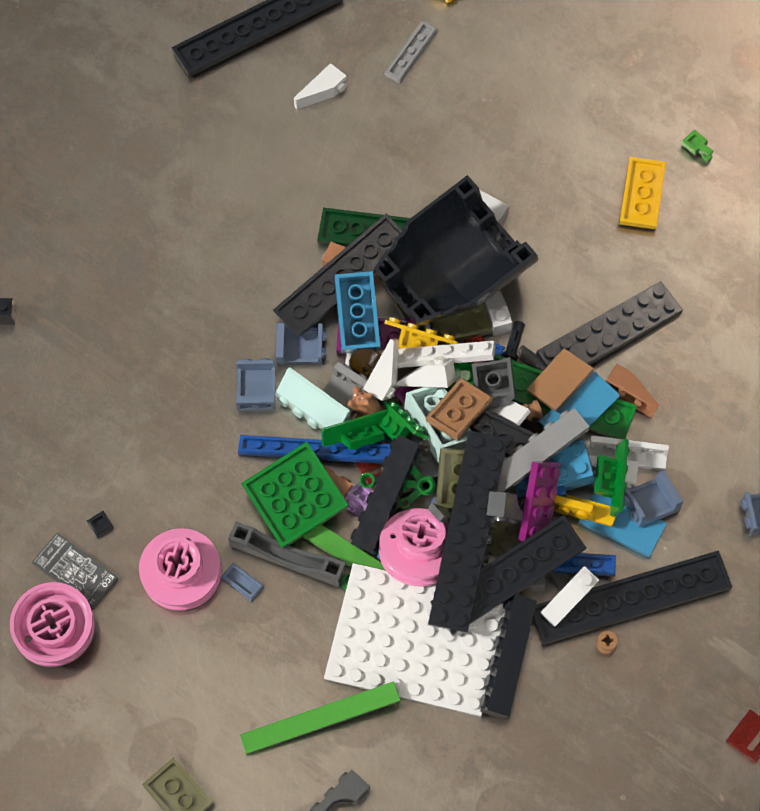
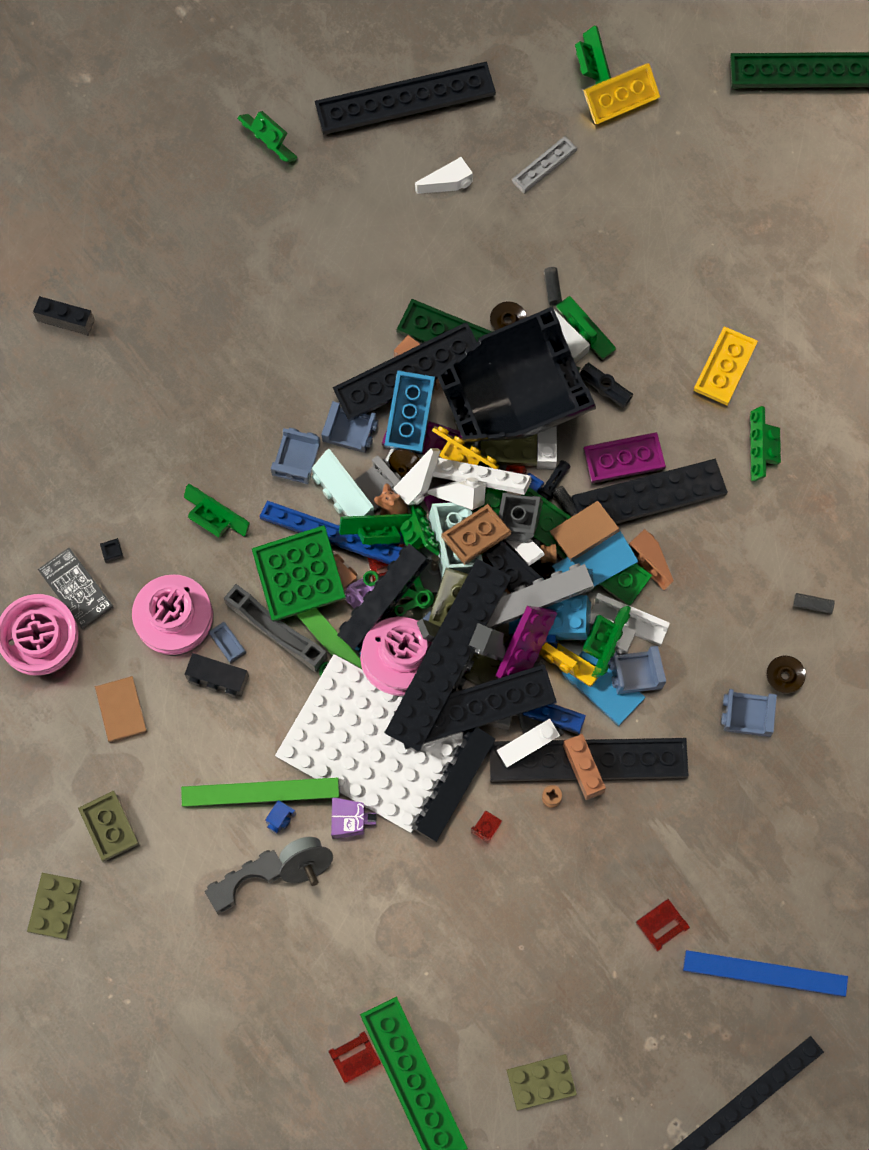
camera: 15 degrees right, 5 degrees up
bright green plate [682,129,714,162] -> none
none -> medium nougat tile [95,676,147,743]
none -> green bracket [184,484,250,538]
none -> black brick [184,653,249,697]
none -> green bracket [237,111,298,162]
none -> blue brick [265,800,296,834]
none -> dark grey piece [279,837,333,886]
none -> medium lavender torso [331,798,376,839]
none -> clear red bracket [471,810,502,844]
none -> dark brown dish [490,301,527,330]
none -> dark grey piece [544,267,562,306]
none -> green bracket [556,296,616,360]
none -> nougat brick [563,734,606,800]
none -> black piece [579,362,633,408]
none -> magenta plate [583,432,666,484]
none -> green bracket [750,406,781,482]

